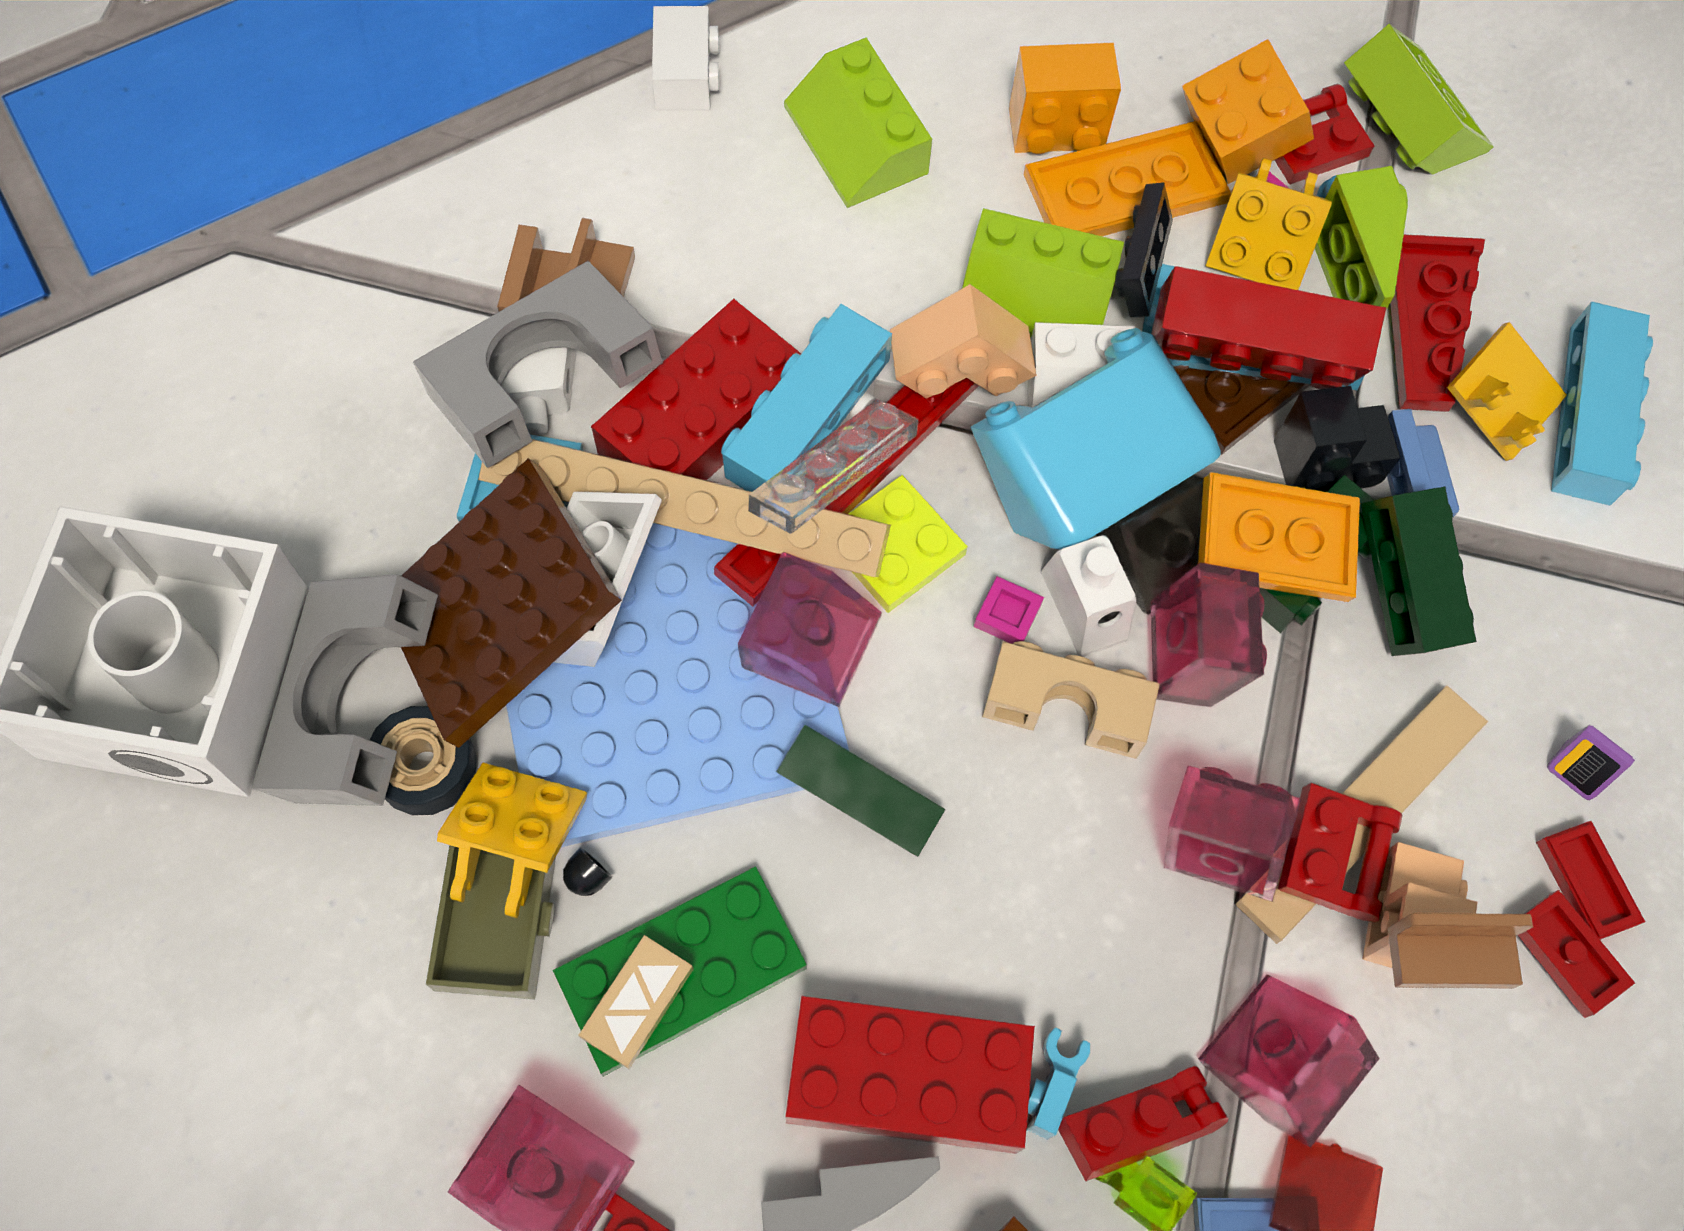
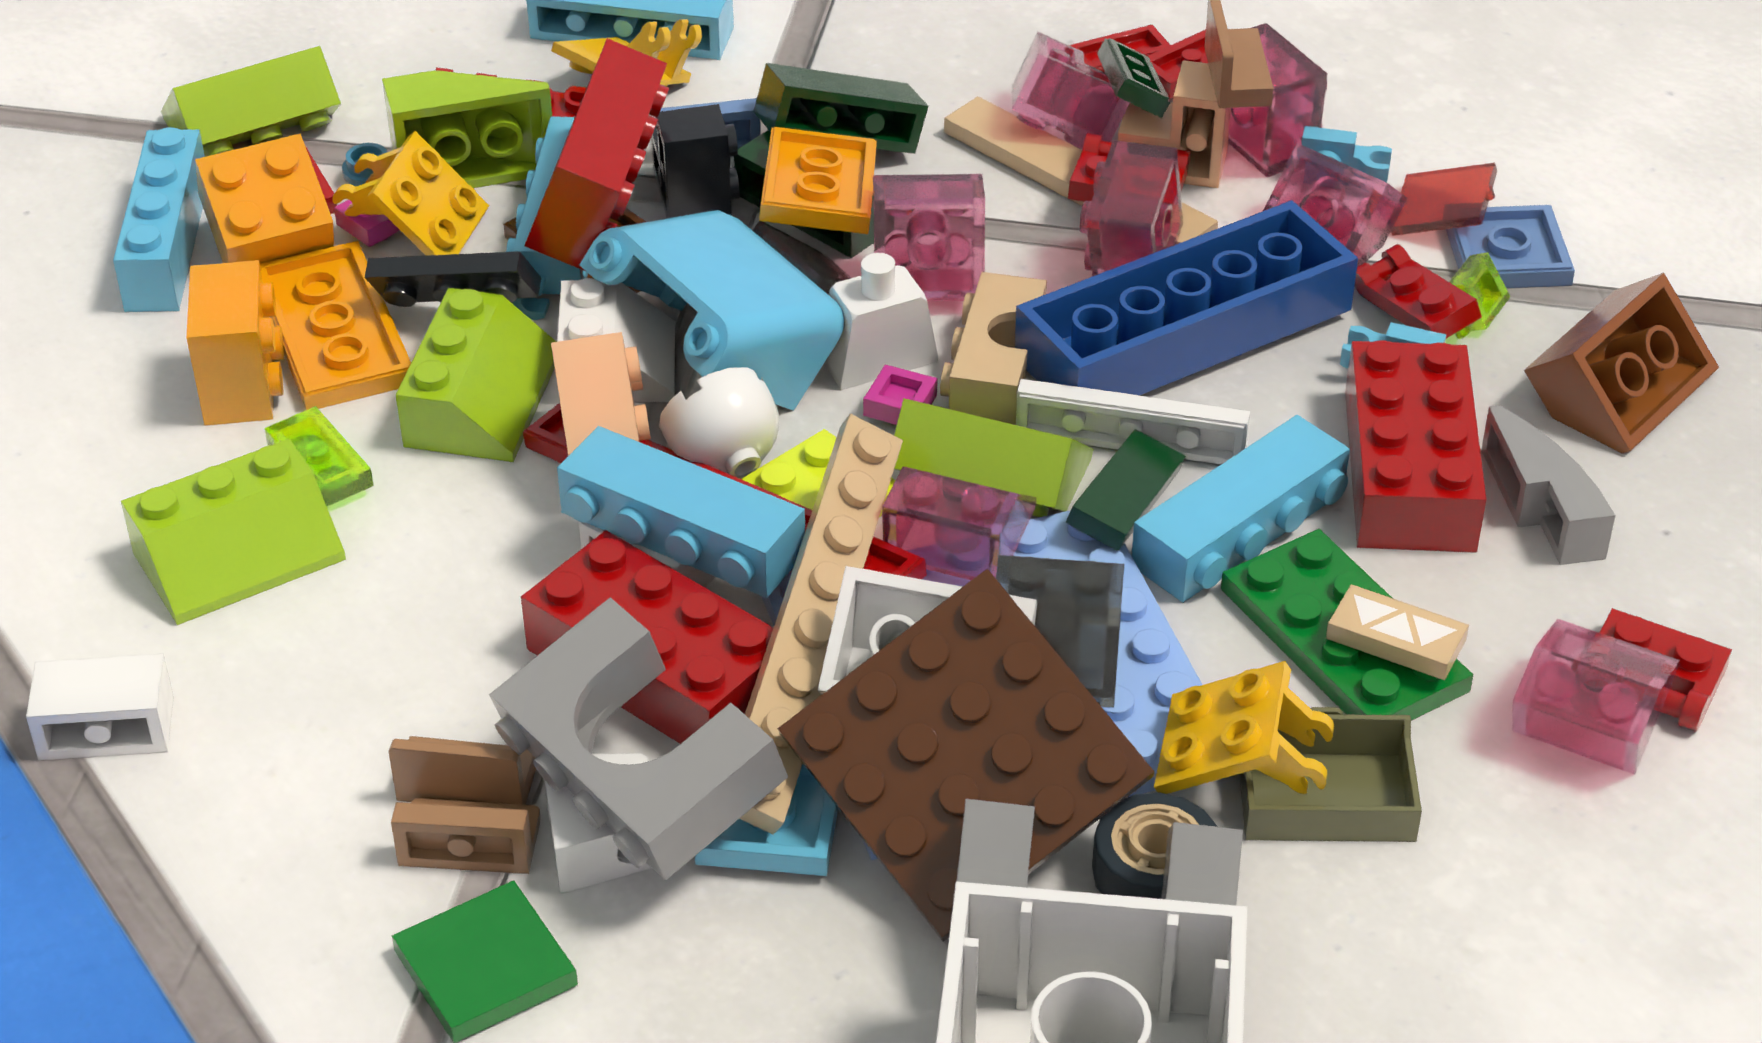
camera: 90 degrees left, 25 degrees down
clear plate [748,399,918,534] -> none
slope [1547,724,1635,800] -> none
none -> medium azure brick [113,127,205,312]
none -> clear neon green plate [264,406,374,506]
none -> green tile [392,880,578,1043]
none -> white cylinder [659,368,779,479]
none -> lime slope [894,398,1094,517]
none -> clear smoke slope [996,555,1124,707]
none -> clear pink brick [1012,31,1129,149]
none -> blue brick [1015,200,1358,395]
none -> white tile [1016,379,1250,465]
none -> dark green tile [1097,38,1171,118]
none -> medium azure brick [1132,415,1350,603]
none -> clear pink brick [1228,23,1328,178]
none -> medium azure plate [1298,126,1392,187]

